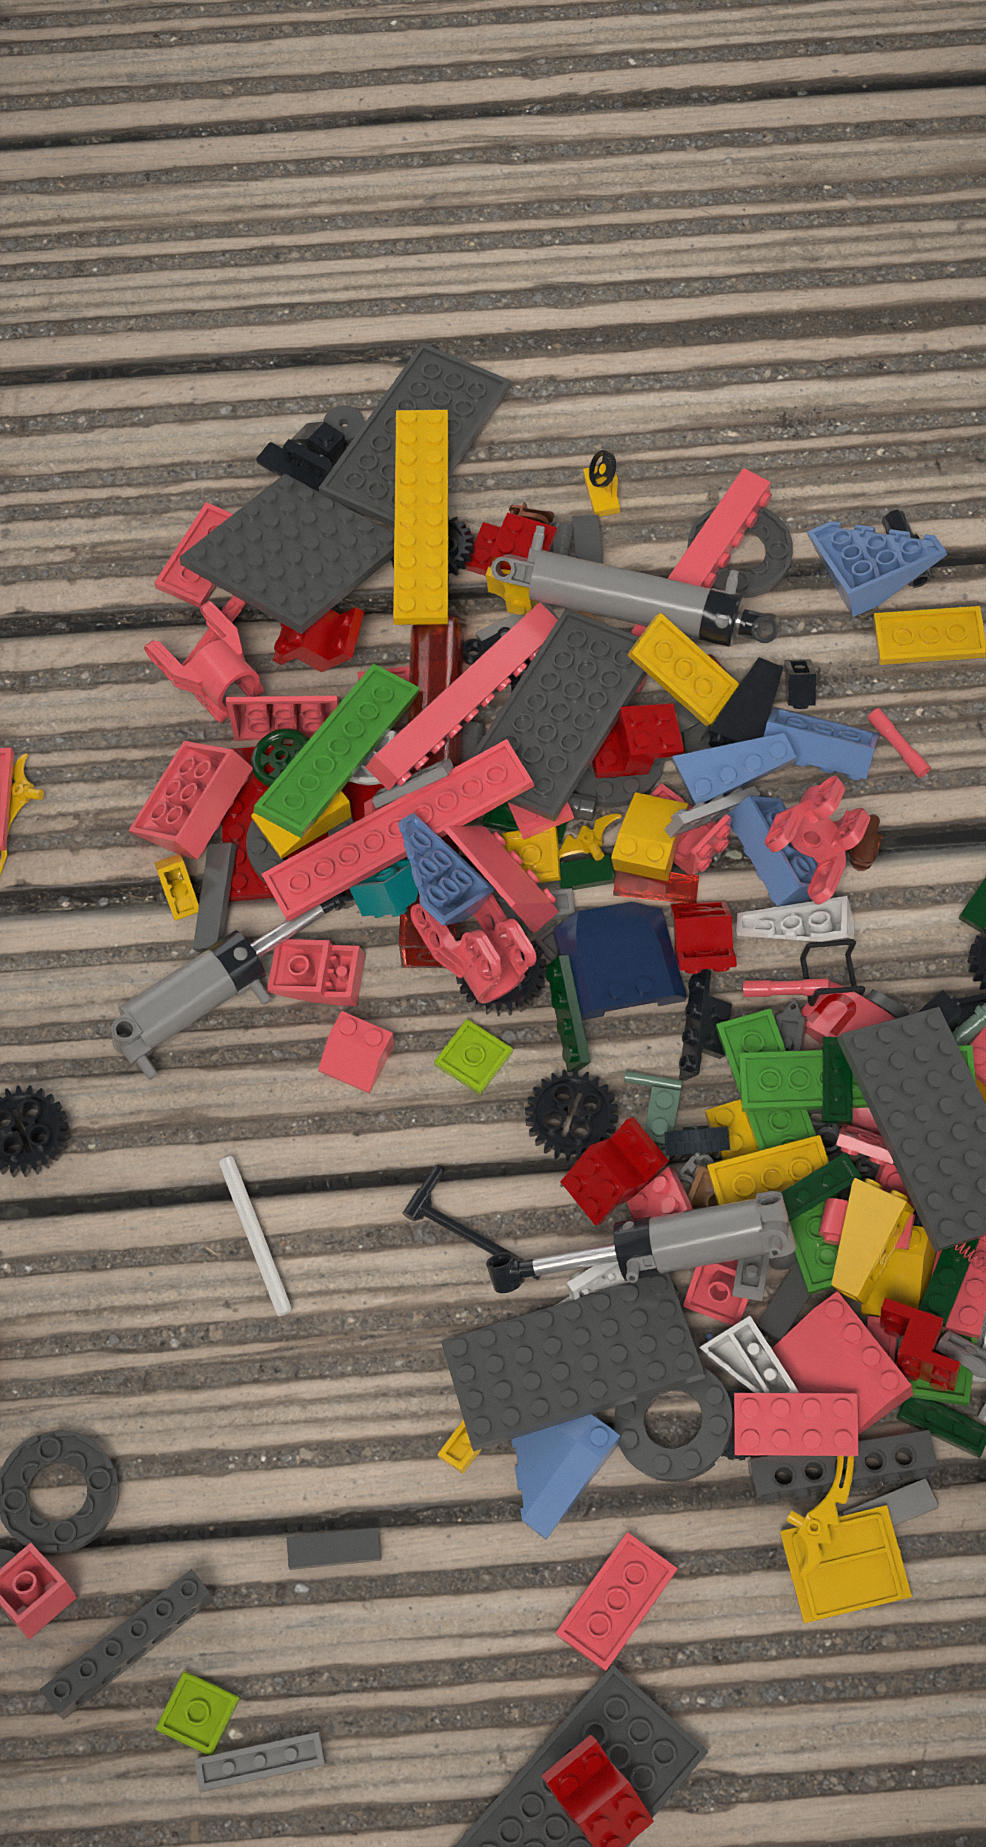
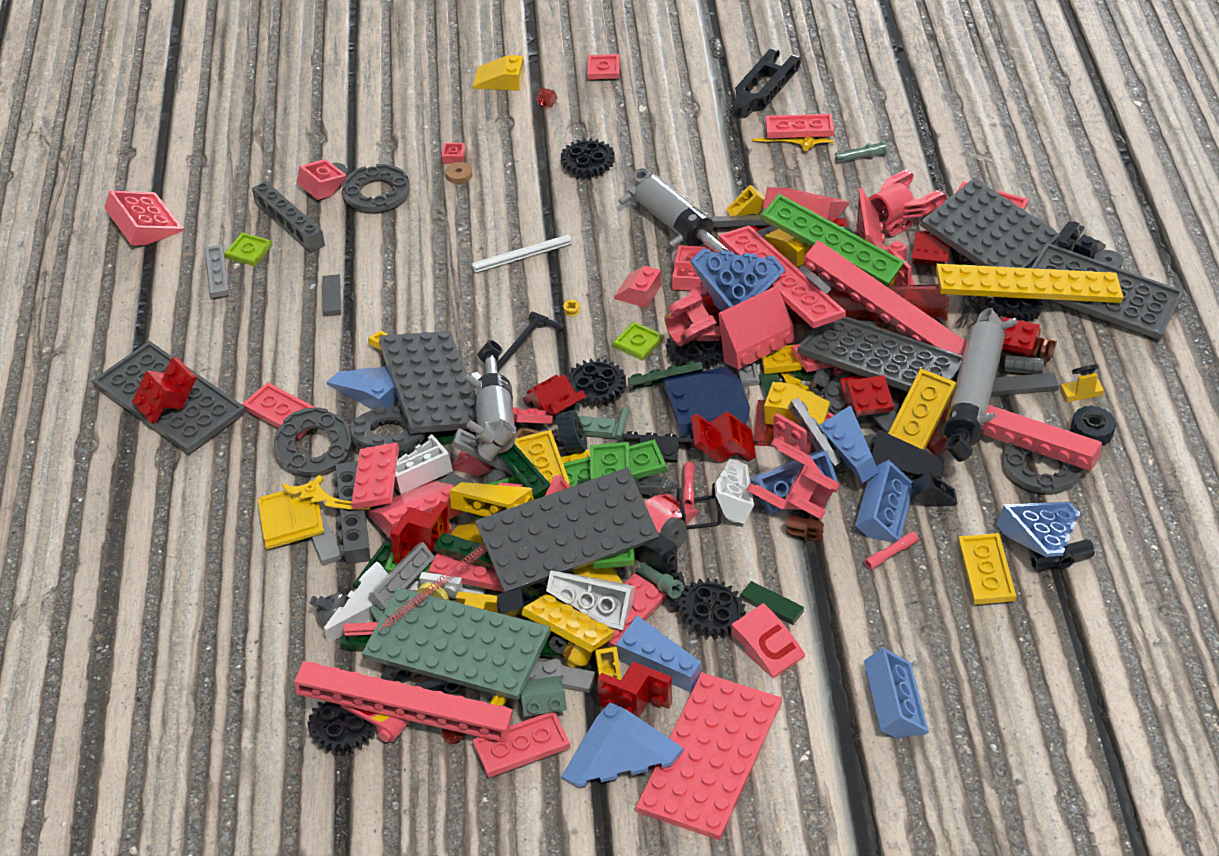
camera: 90 degrees right, 20 degrees down
none -> dark grey plate [274,407,352,476]
none -> medium nougat piece [445,162,473,184]
none -> yellow bush [563,300,580,316]
none -> sand green pin [835,140,887,163]
none -> coral door [888,241,911,287]
none -> black wheel [1070,405,1116,446]

